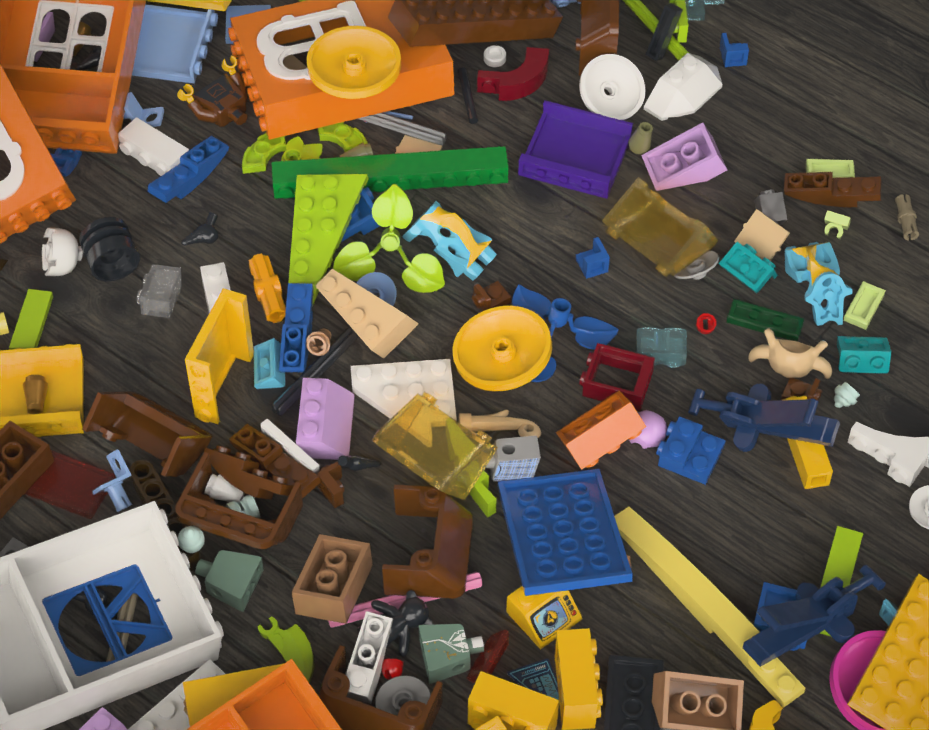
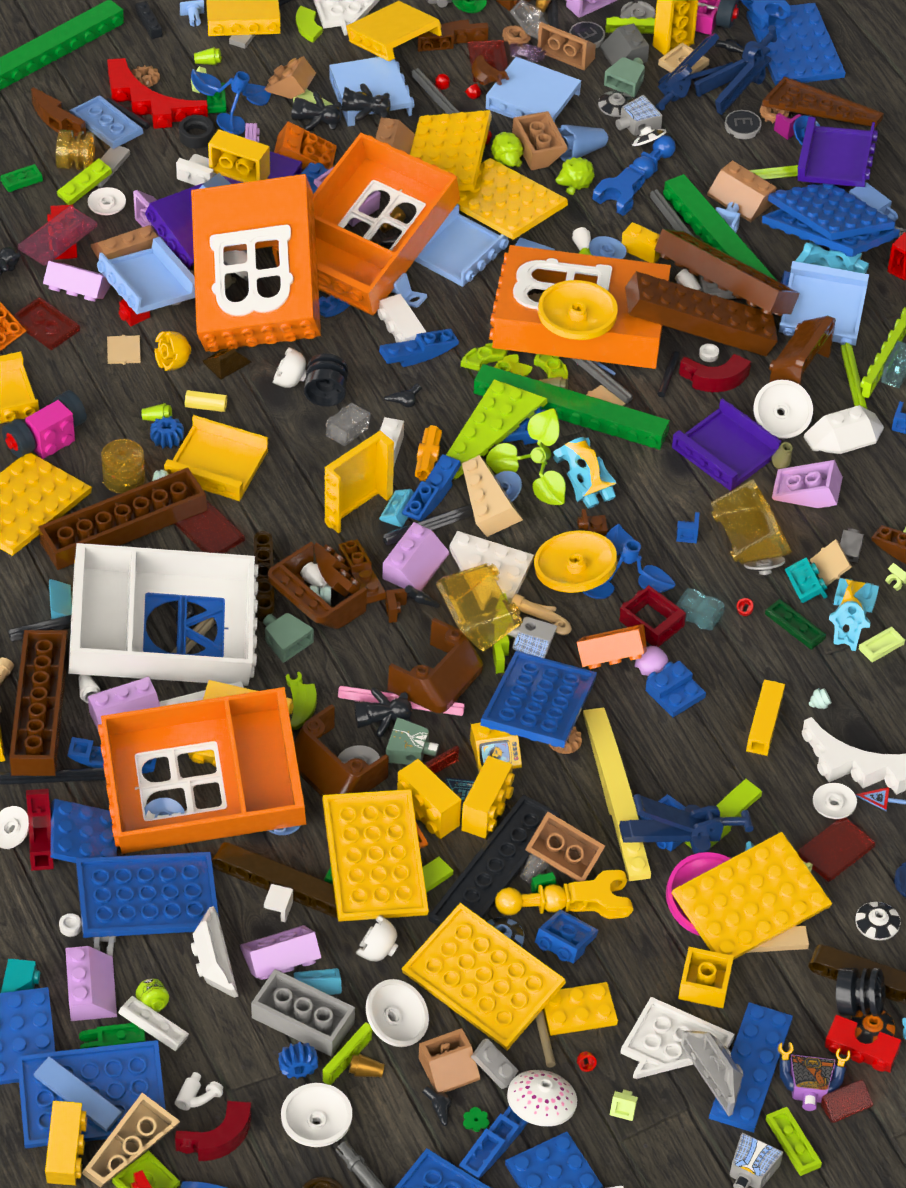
camera: 25 degrees right, 5 degrees down
lime tile [9,289,53,350] -> none
pearl gold cone [23,375,48,414] -> none
reddish brown windscreen [82,391,212,477] -> none
light blue bracket [92,449,132,512] -> none
reddish brown torso [177,56,248,127] -> none
light aqua plate [178,526,205,553] -> none
white tile [261,419,320,474] -> none
medium nougat brick [292,534,373,624] -> none
medium nougat cone [306,328,331,356] -> none
white slope [346,611,393,704] -> none
red hinge [381,659,403,680] -> none
black piece [645,3,683,61] -> none
dark blue piece [688,384,840,452] -> none
tan piece [749,329,832,379] -> none
reddish brown bracket [781,378,822,402] -> none
teal bracket [837,336,891,373] -> none

